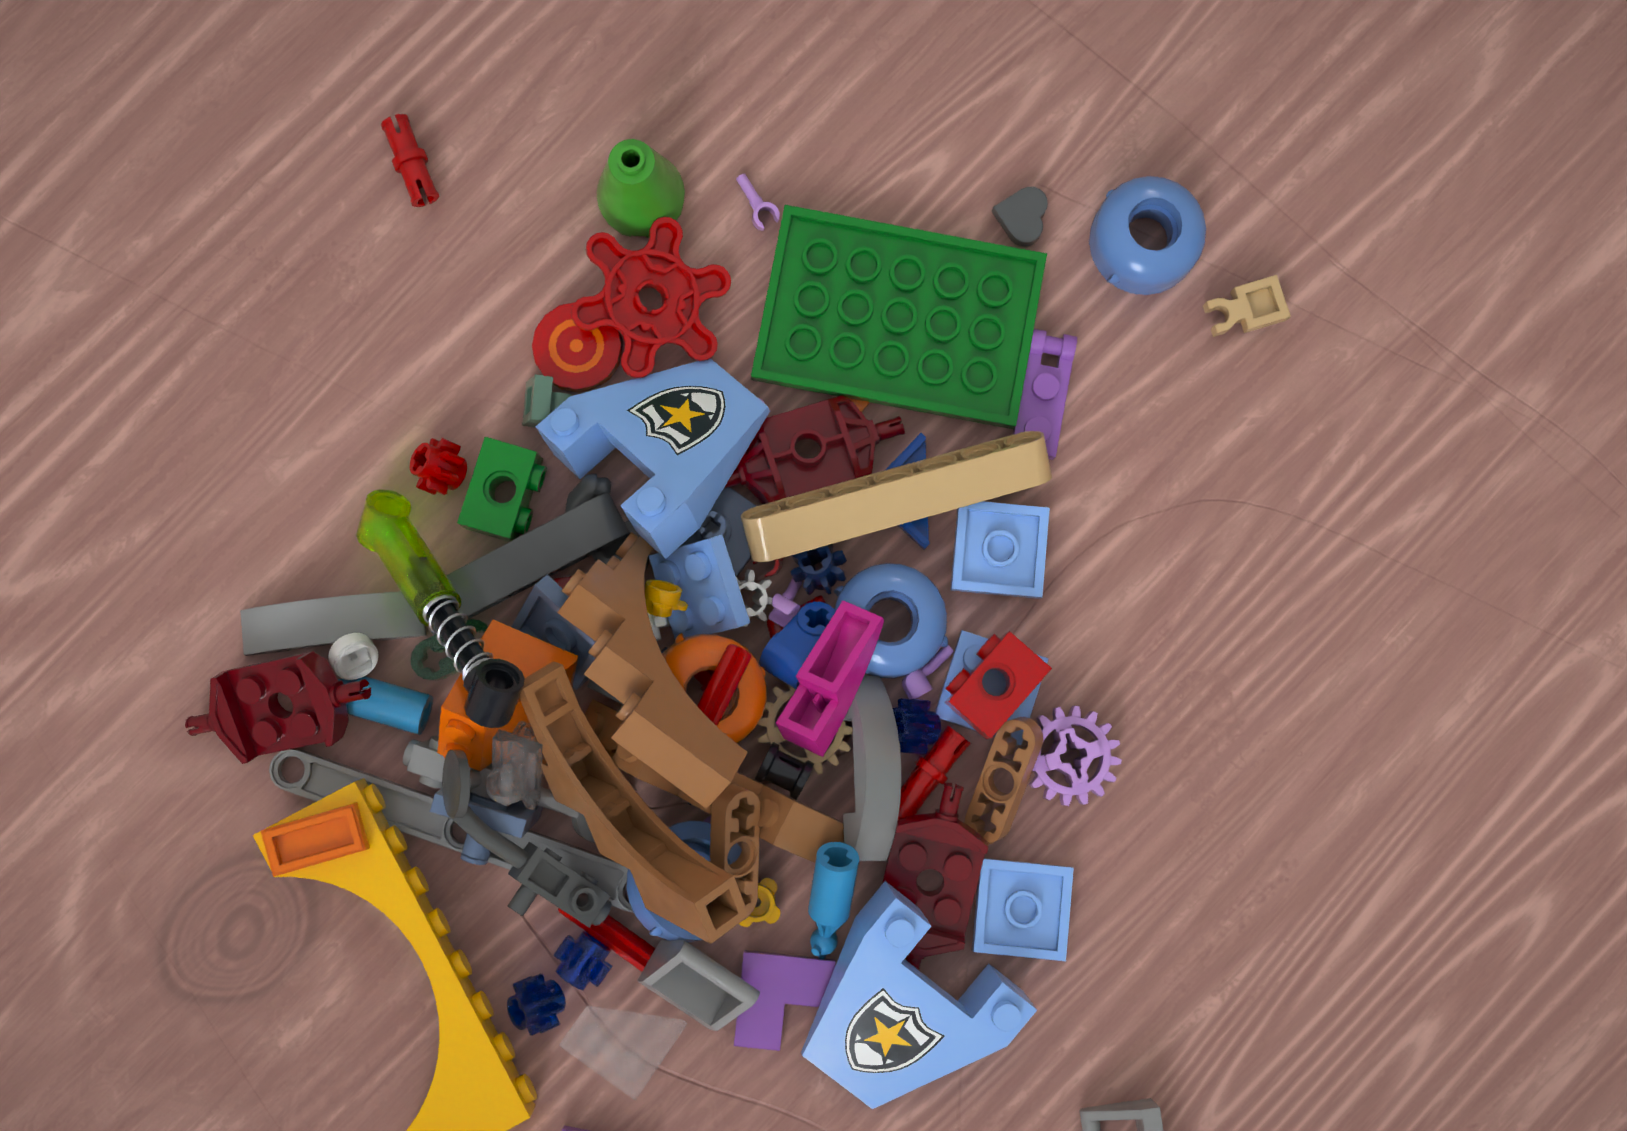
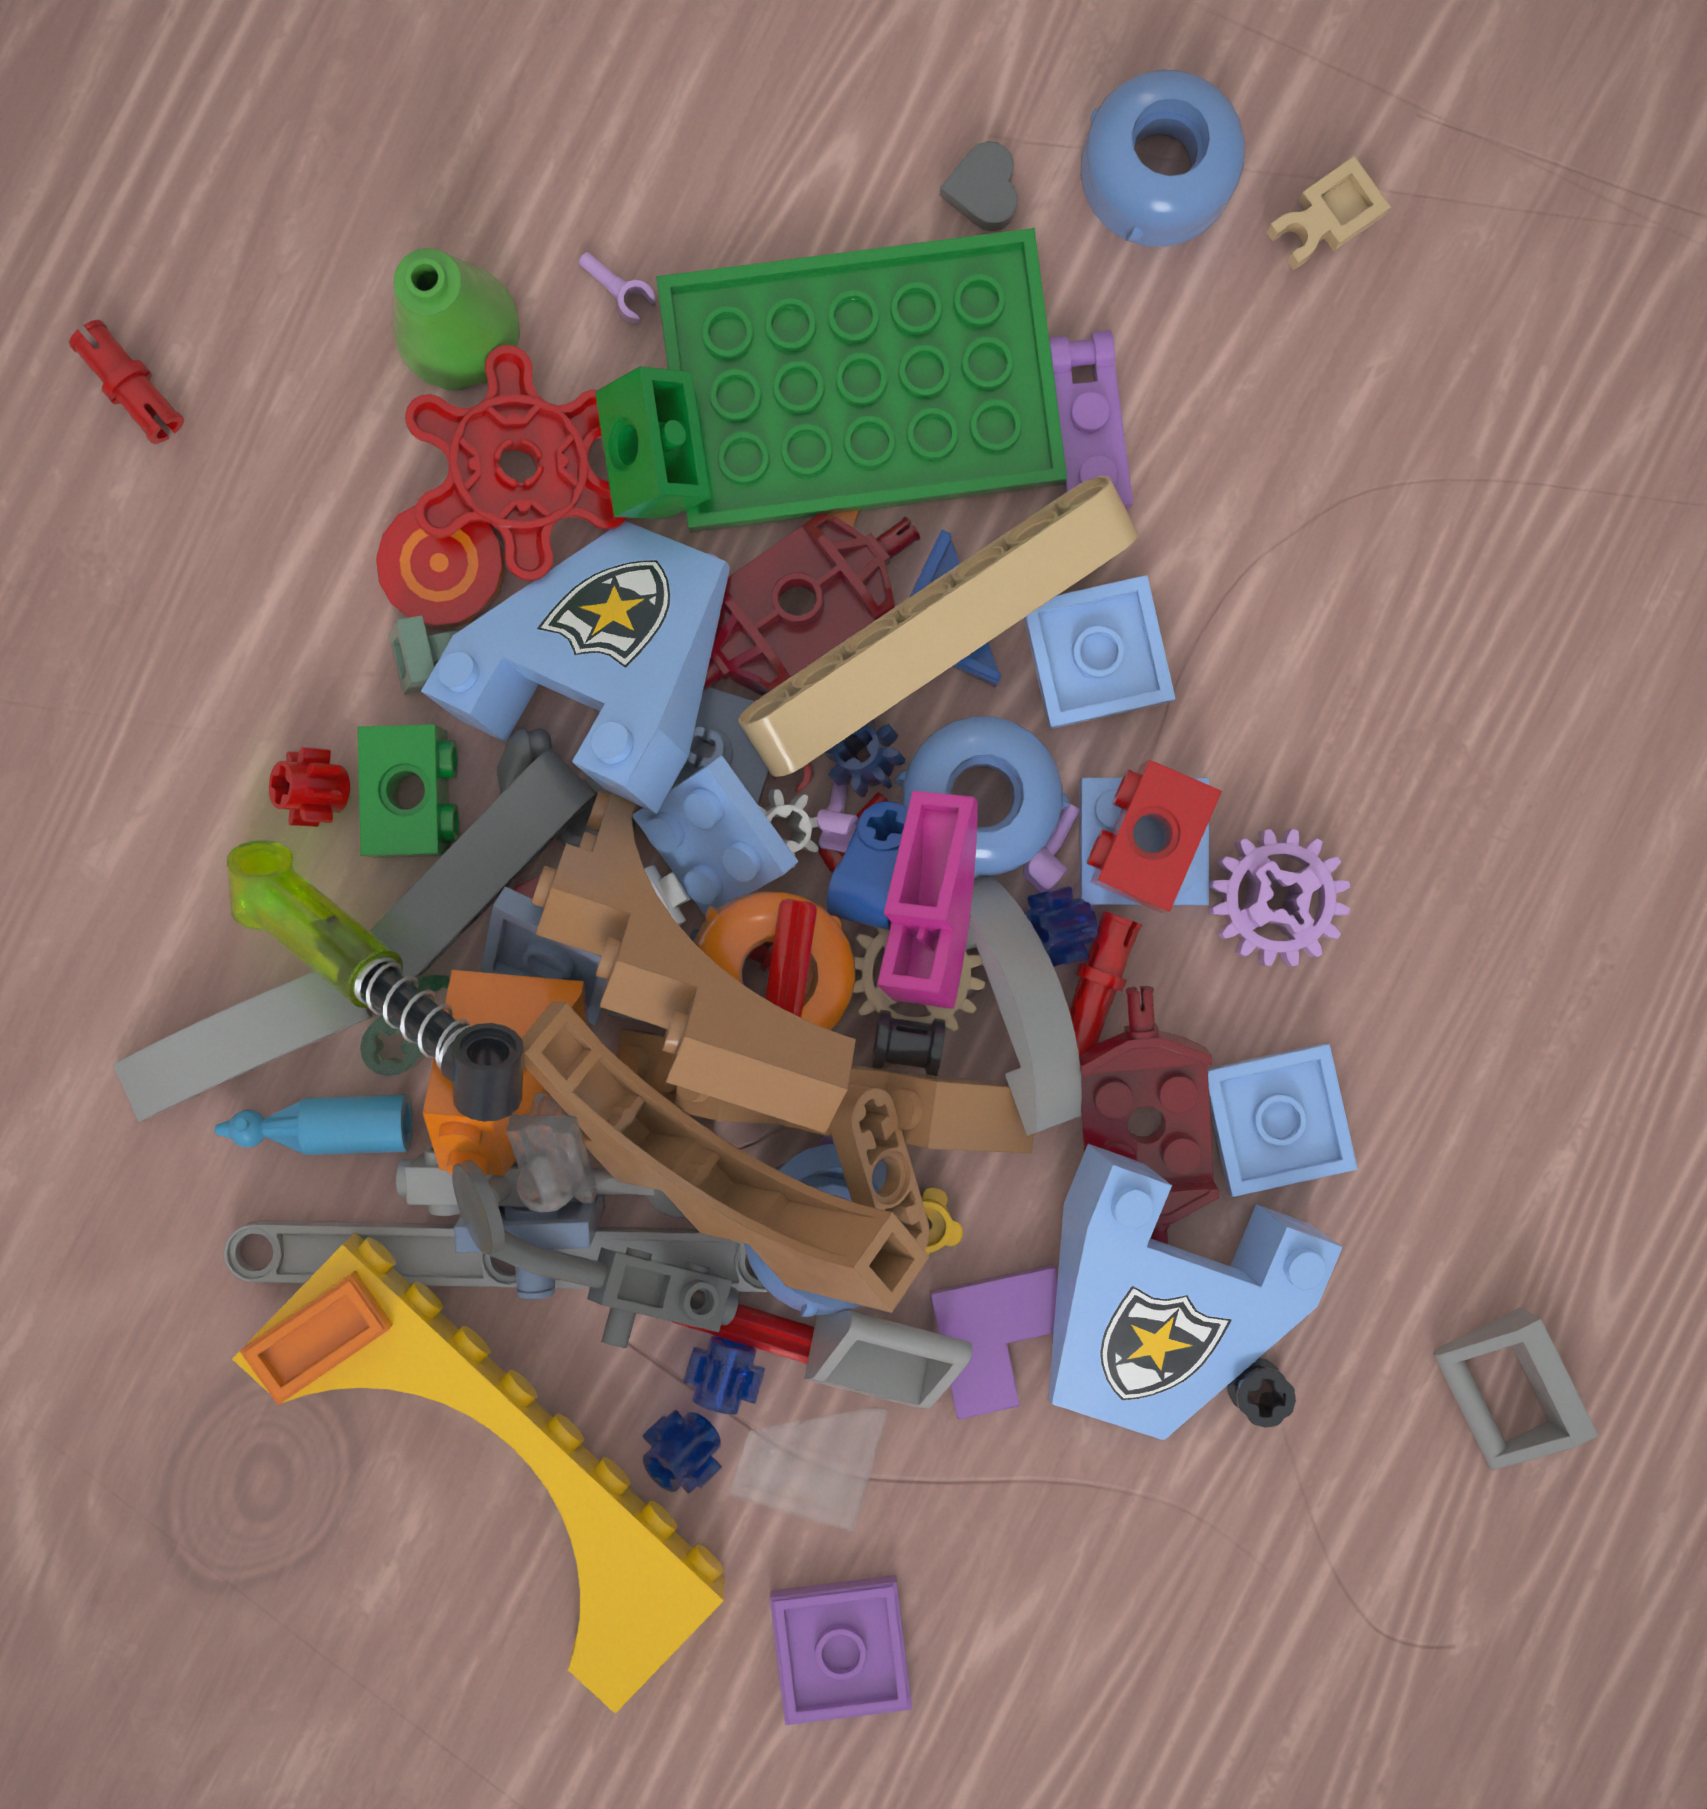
camera: 15 degrees left, 5 degrees up
dark red plate [185,651,371,764] -> none
white tile [328,633,379,680] -> none
yellow plate [644,580,688,617] -> none
dark azure wheel [808,842,859,959] -> none
medium nougat beam [964,717,1043,844] -> none
none -> green brick [595,366,711,519]
none -> black bush [1227,1357,1296,1428]

